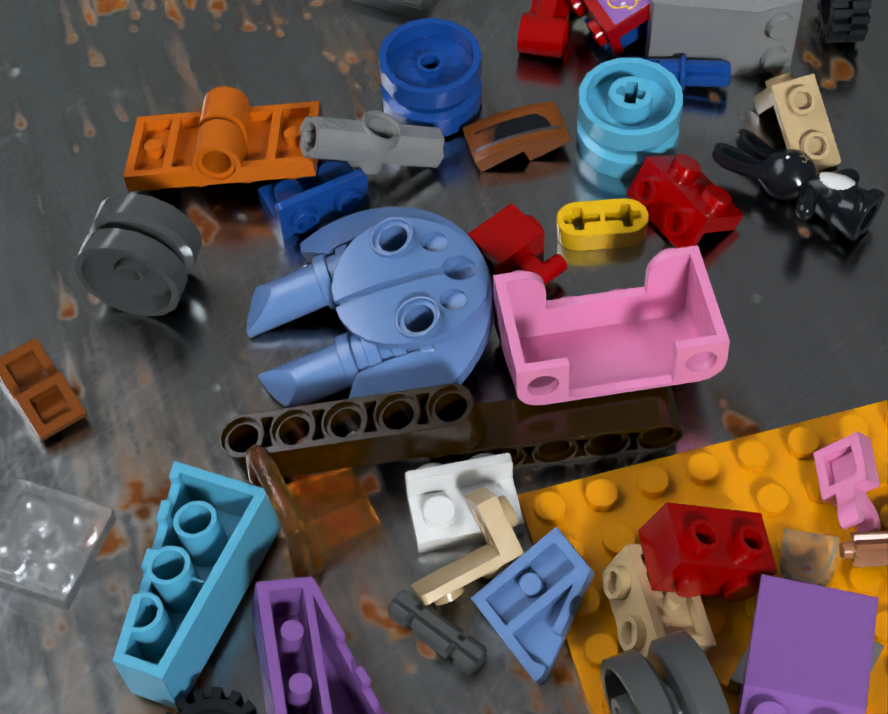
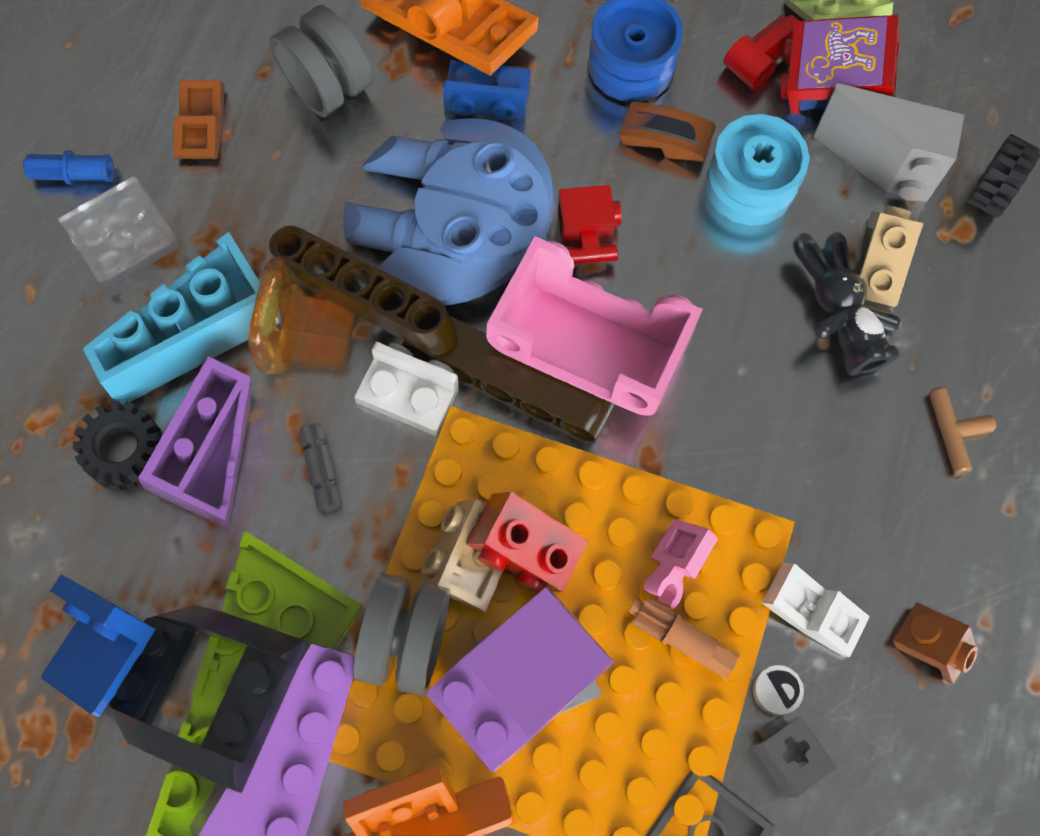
camera: 30 degrees right, 15 degrees up
light grey piece [299,110,445,175] -> none
tan bracket [411,486,524,605] -> none
medium blue wing [471,527,595,685] -> none
yellow beam [556,198,649,251] -> none
red bracket [627,154,744,248] -> none
blue axle [640,54,731,91] -> none
clear tile [779,528,840,587] -> none

